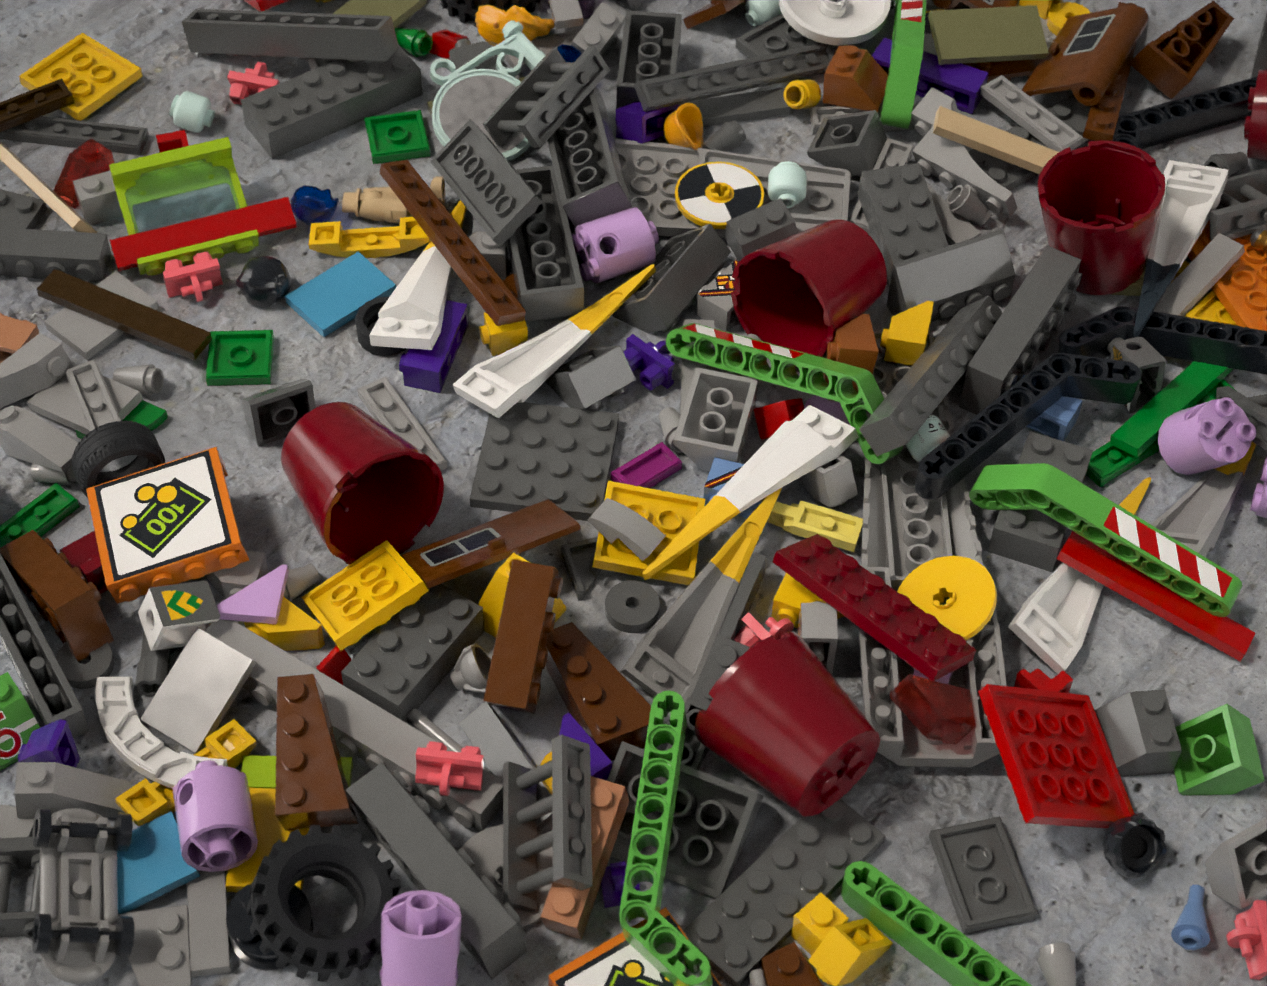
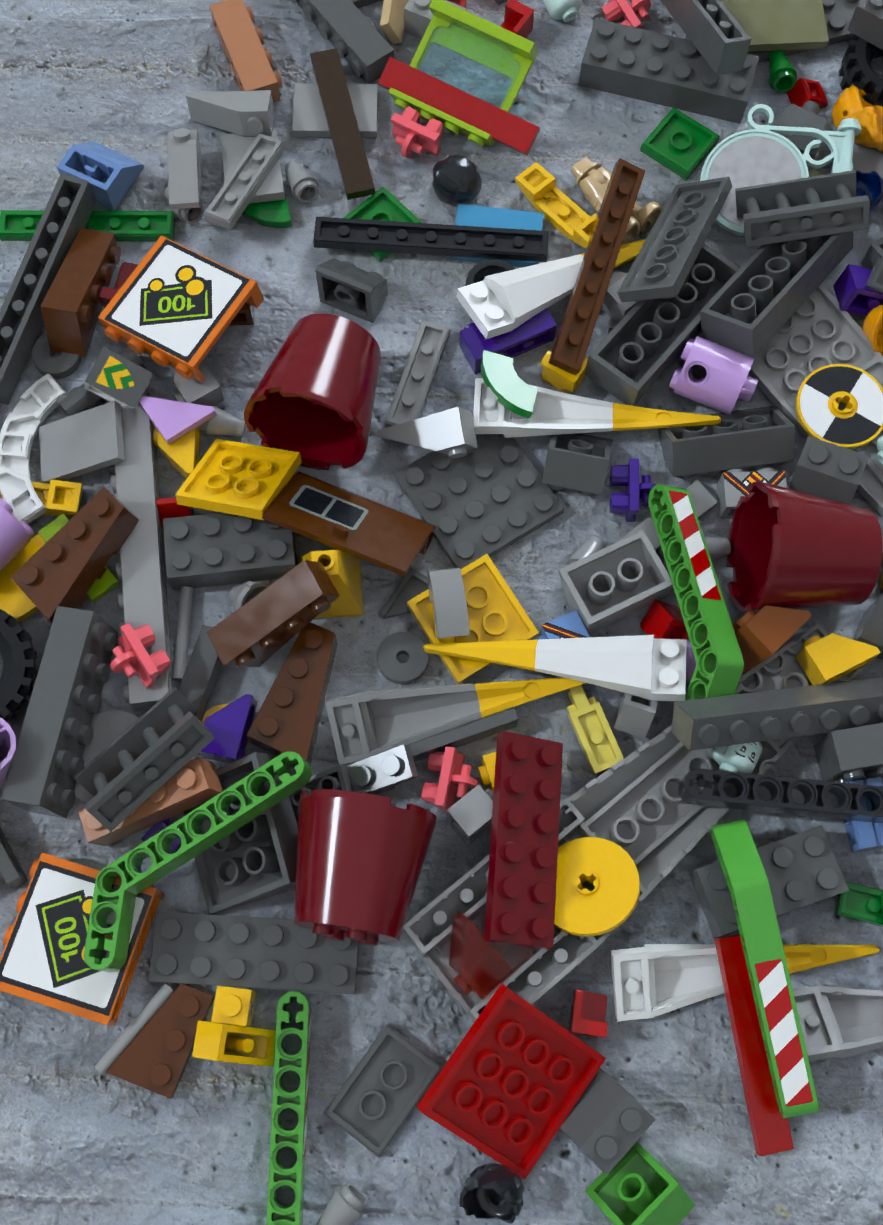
camera: 50 degrees right, 20 degrees up
black tyre [72,421,165,498] -> none
clear blue hair [291,185,339,225] -> none
magenta tile [611,442,682,488] -> none
none -> black tile [313,217,549,262]
none -> light grey slope [377,407,478,458]
none -> tile [481,350,537,419]

